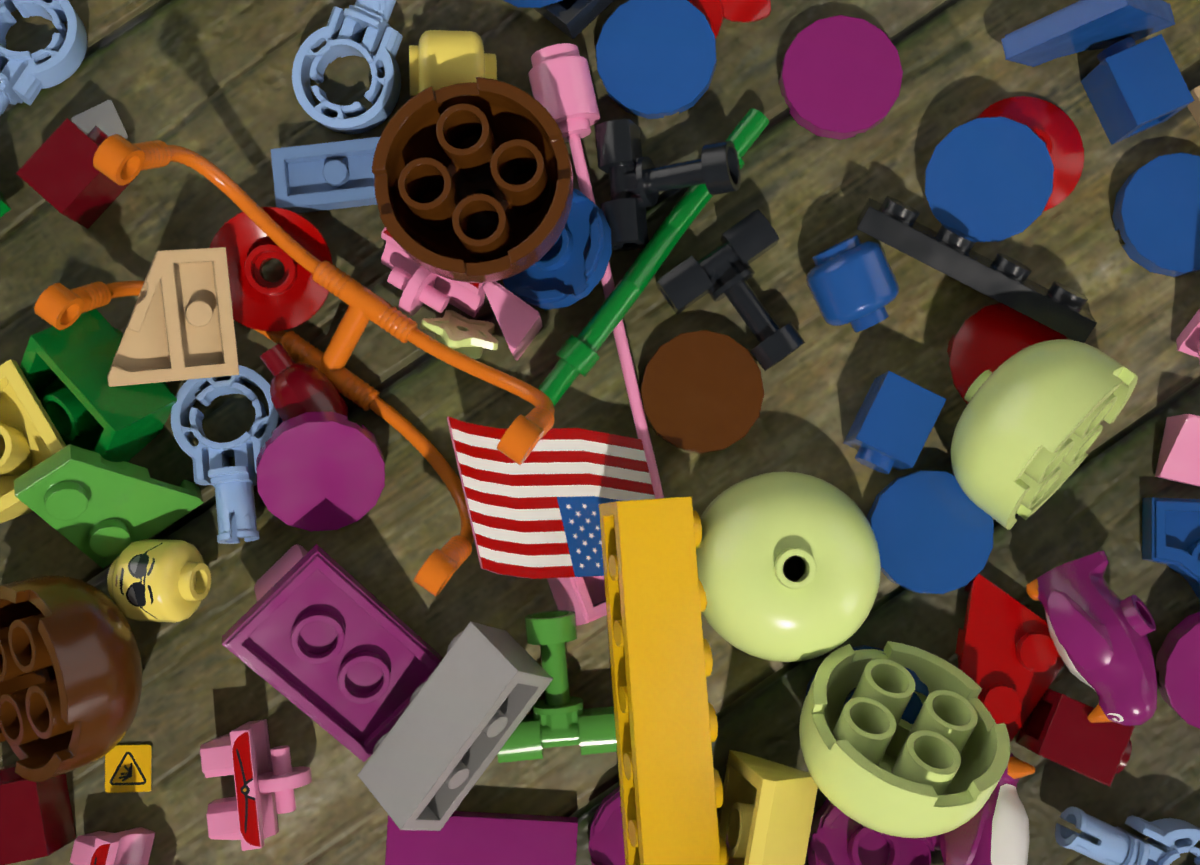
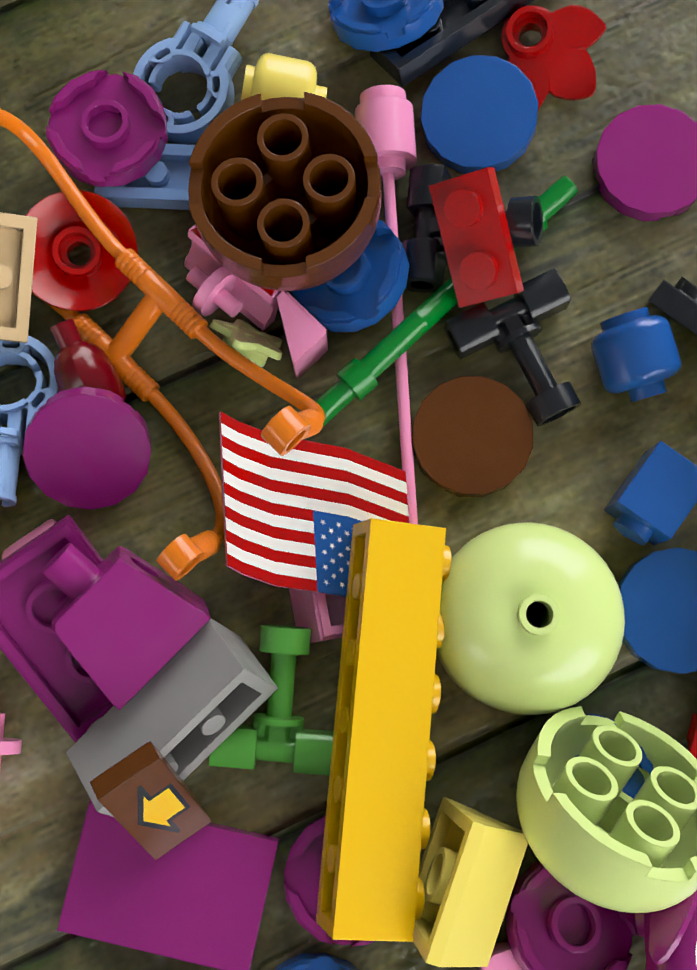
camera: 10 degrees right, 5 degrees down
none -> magenta torso [41,543,211,710]
none -> magenta tile [46,70,168,188]
none -> reddish brown tile [90,741,211,860]
none -> red plate [429,167,524,308]

